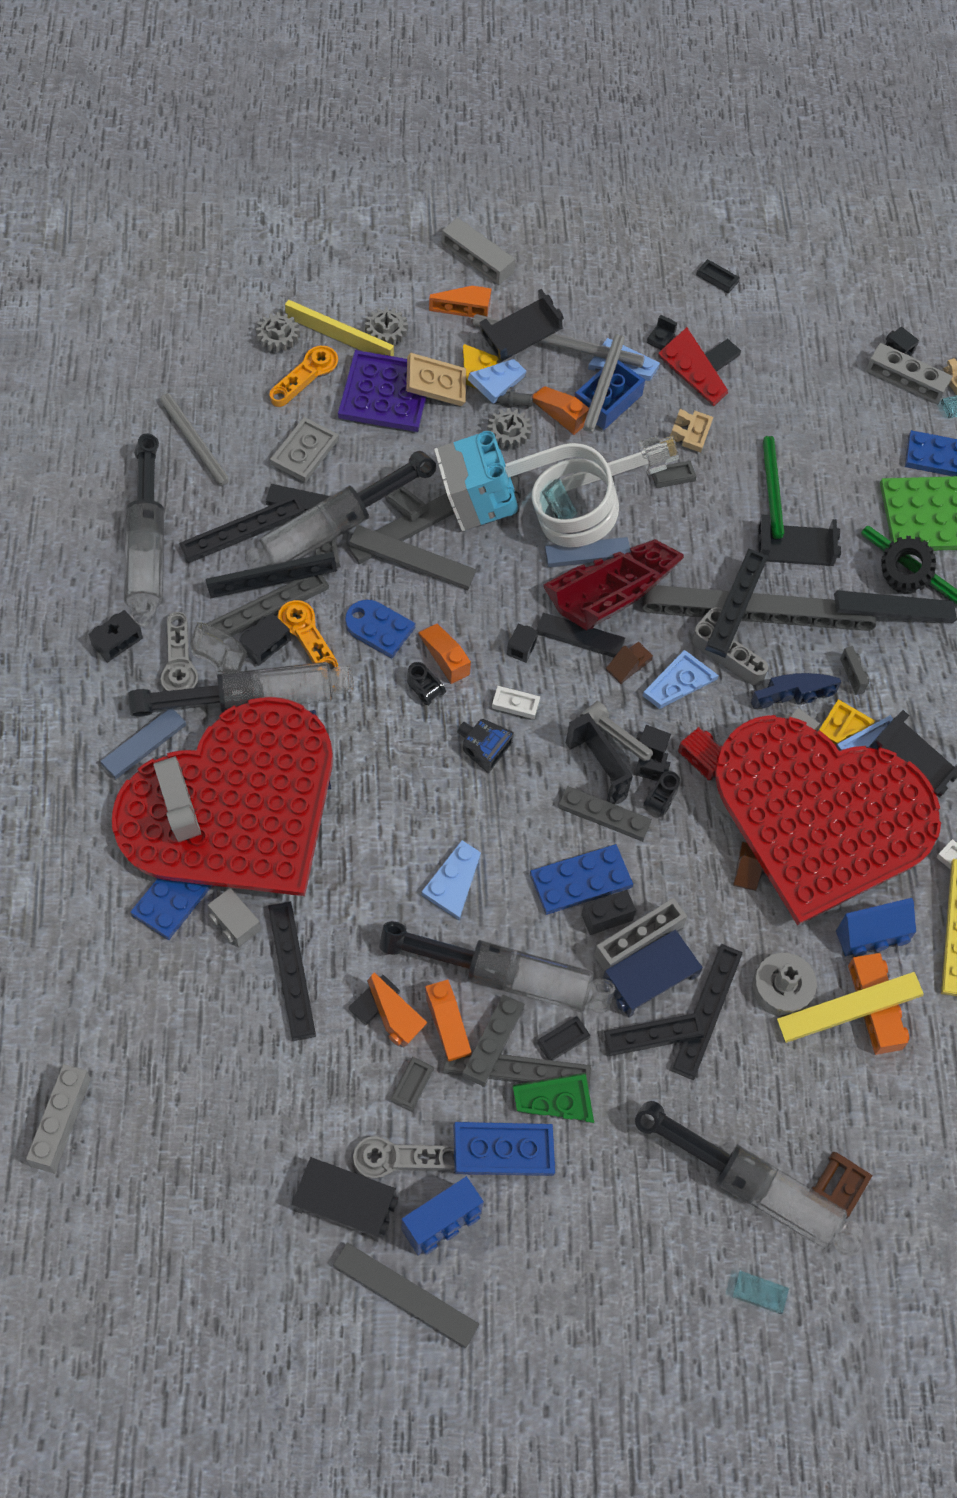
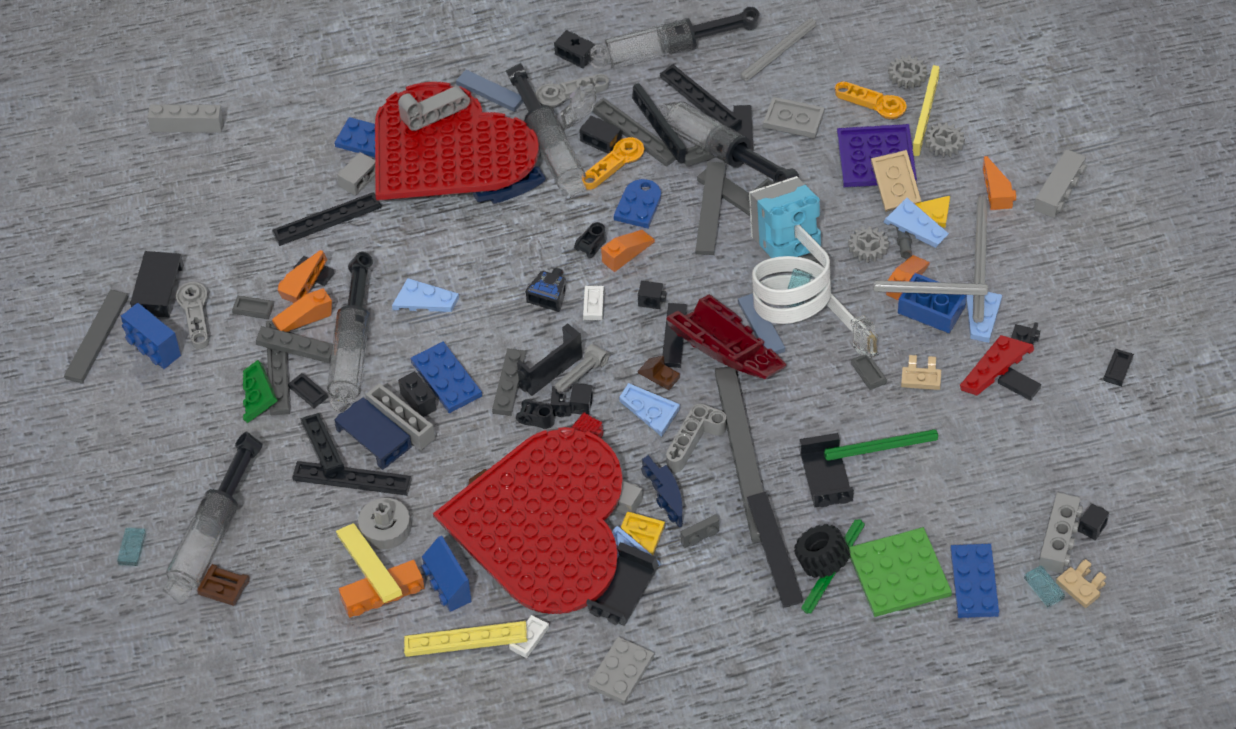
camera: 85 degrees right, 10 degrees down
blue plate [453,1122,555,1176] -> none
black panel [480,289,564,362] -> none
black tile [705,548,768,658] -> none

